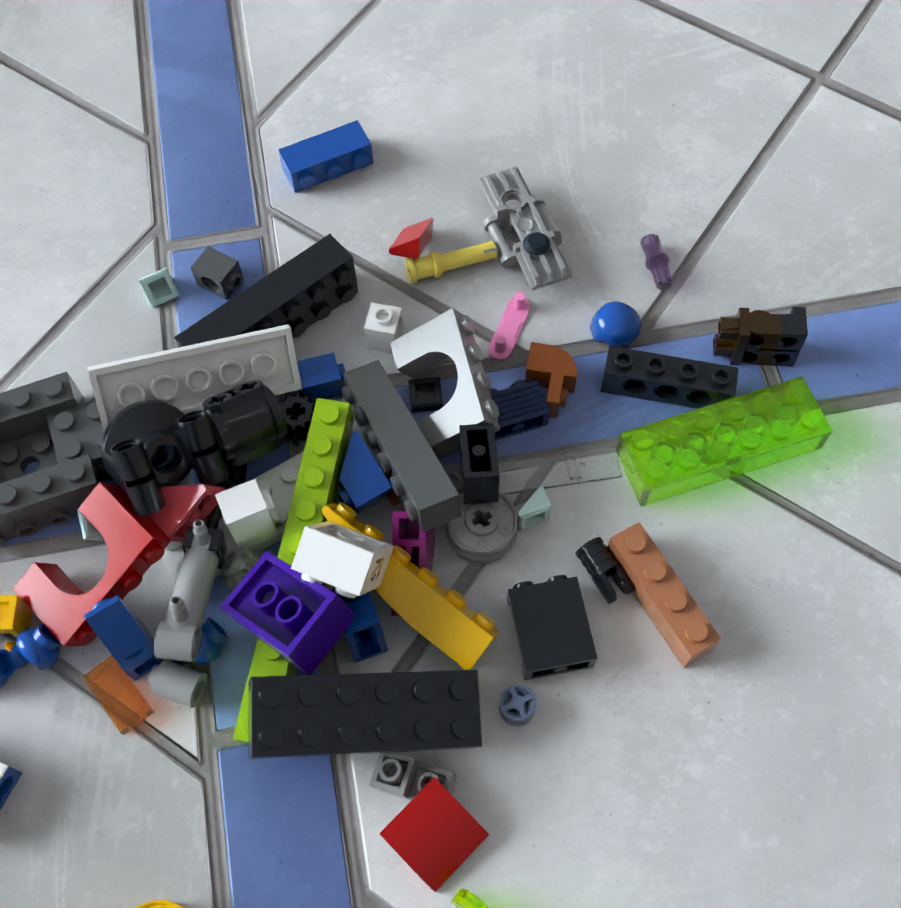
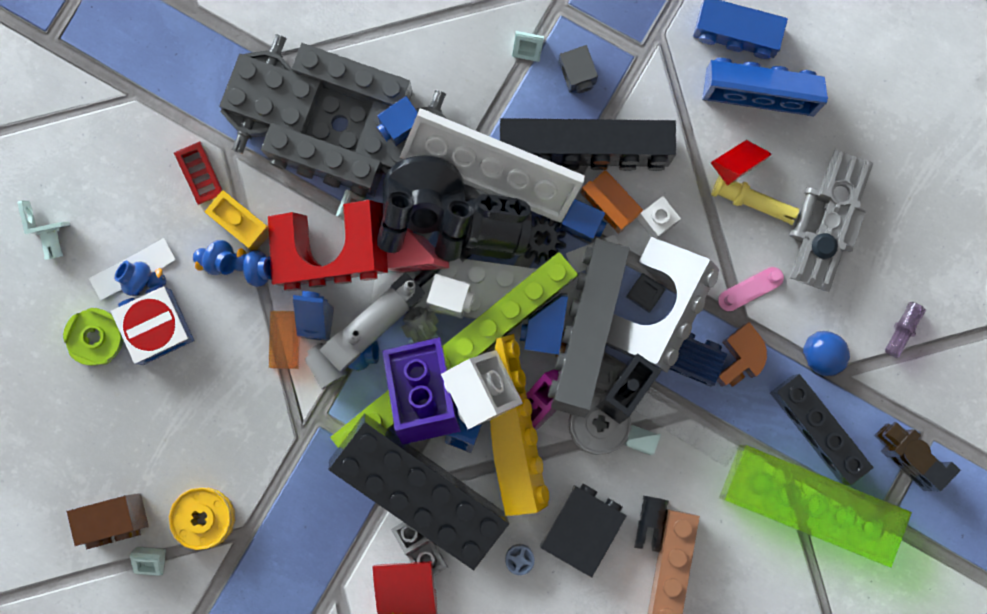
camera: 40 degrees right, 20 degrees up
none -> blue brick [377,96,418,146]
none -> orange panel [580,170,643,234]
none -> blue slope [702,58,828,117]

